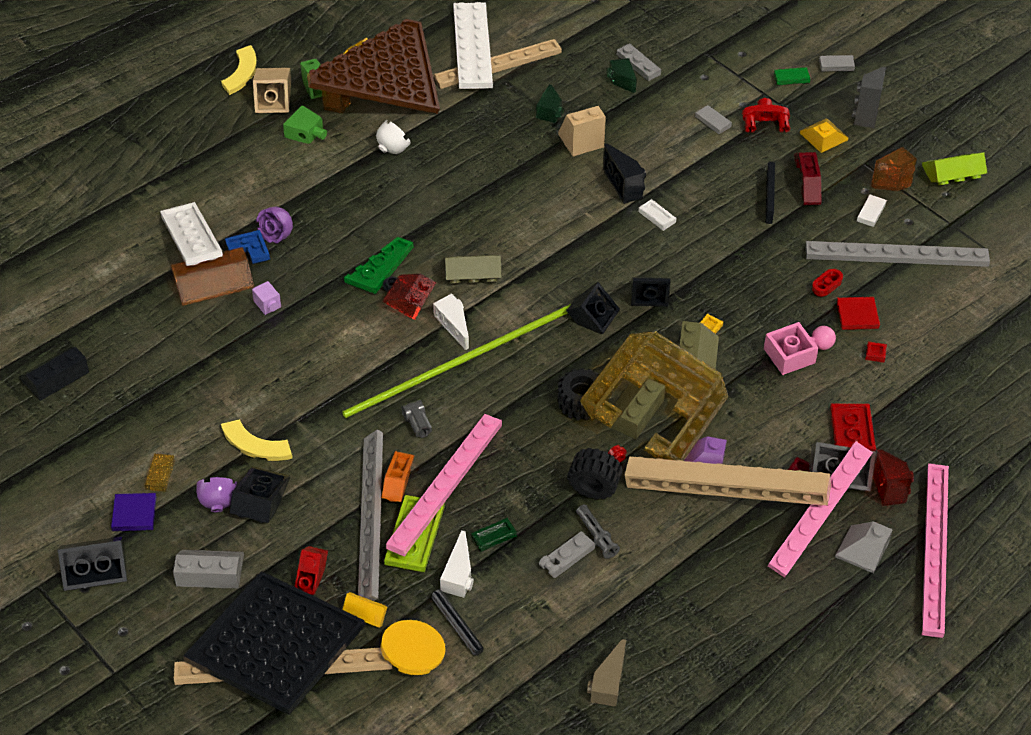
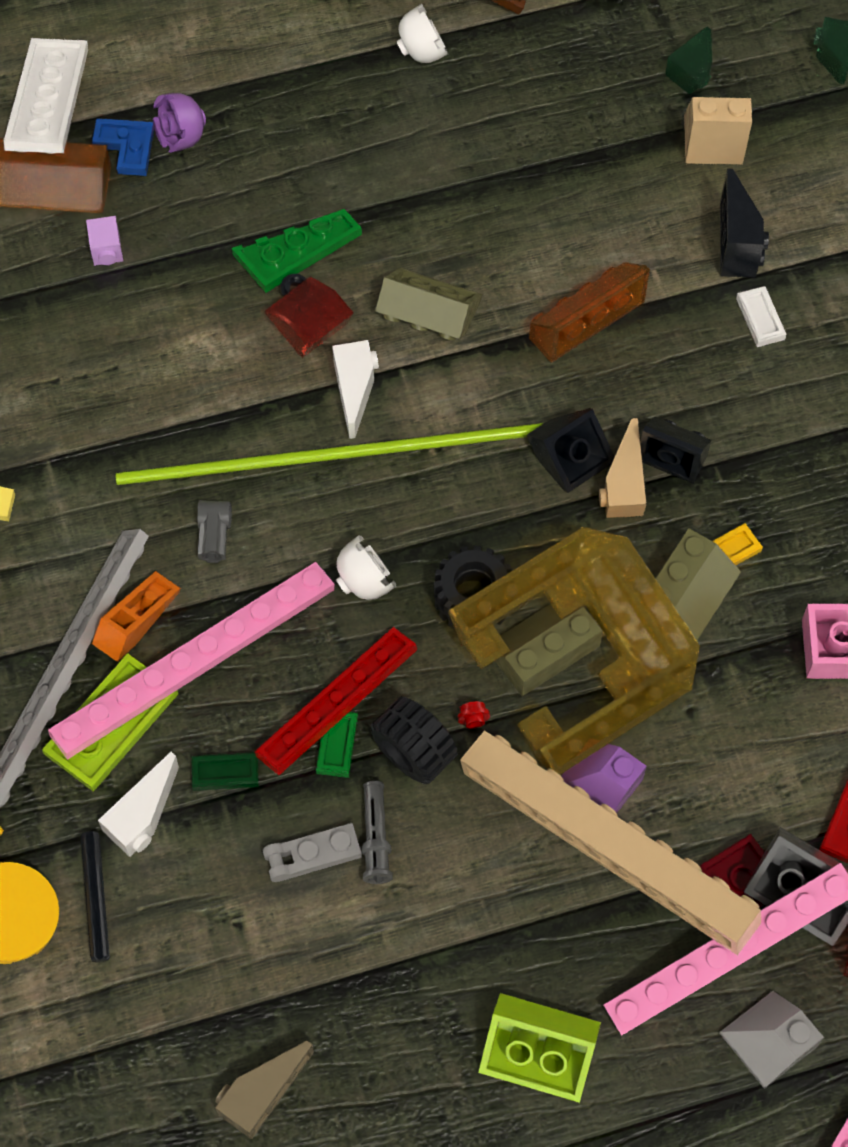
camera: 25 degrees right, 15 degrees up
none -> red tile [255,627,417,775]
none -> green tile [316,712,358,778]
none -> white cylinder [336,535,396,600]
none -> lime slope [478,993,601,1103]
none -> clear orange slope [529,262,650,363]
none -> tan slope [599,418,646,518]

